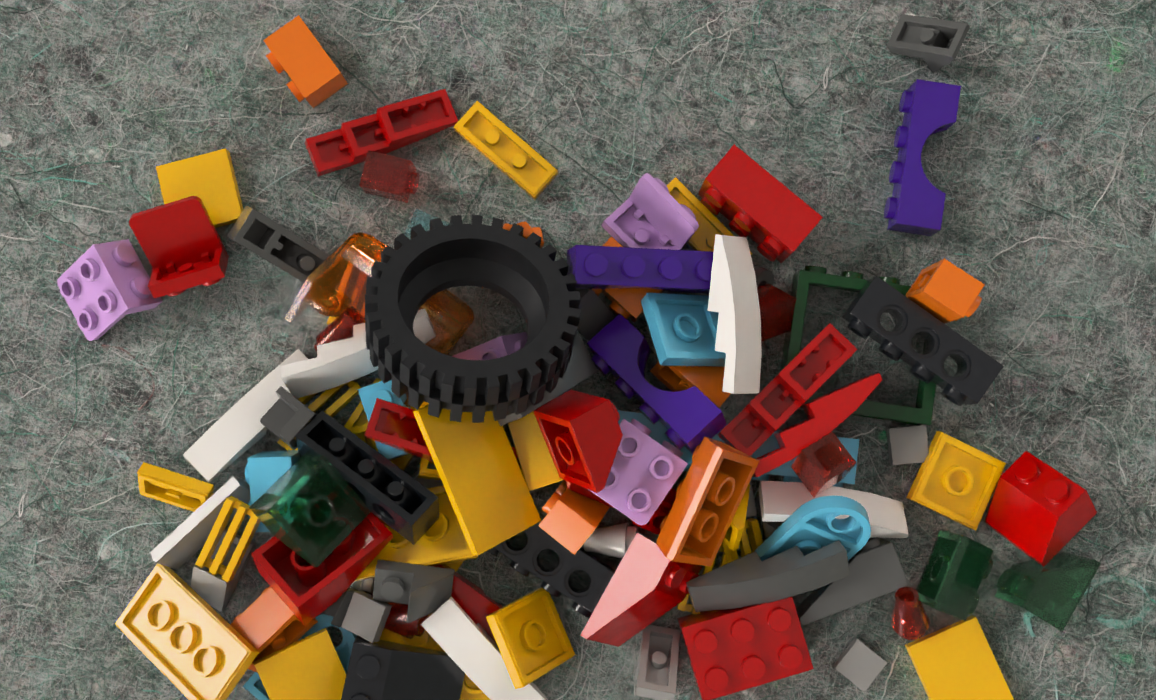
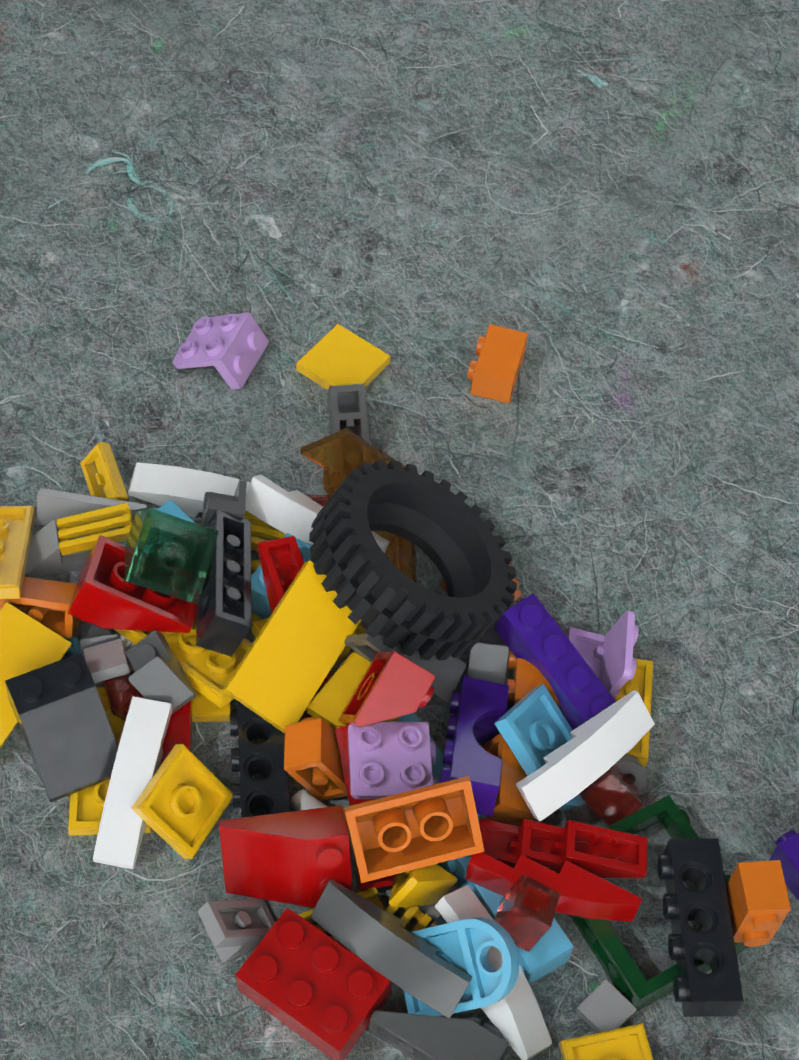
camera: 40 degrees right, 30 degrees down
red bracket [129,196,229,299] -> none
red slope [305,89,458,177] -> none
clear red brick [359,150,419,203] -> none
yellow tile [453,101,559,200] -> none
red brick [698,144,823,263] -> none

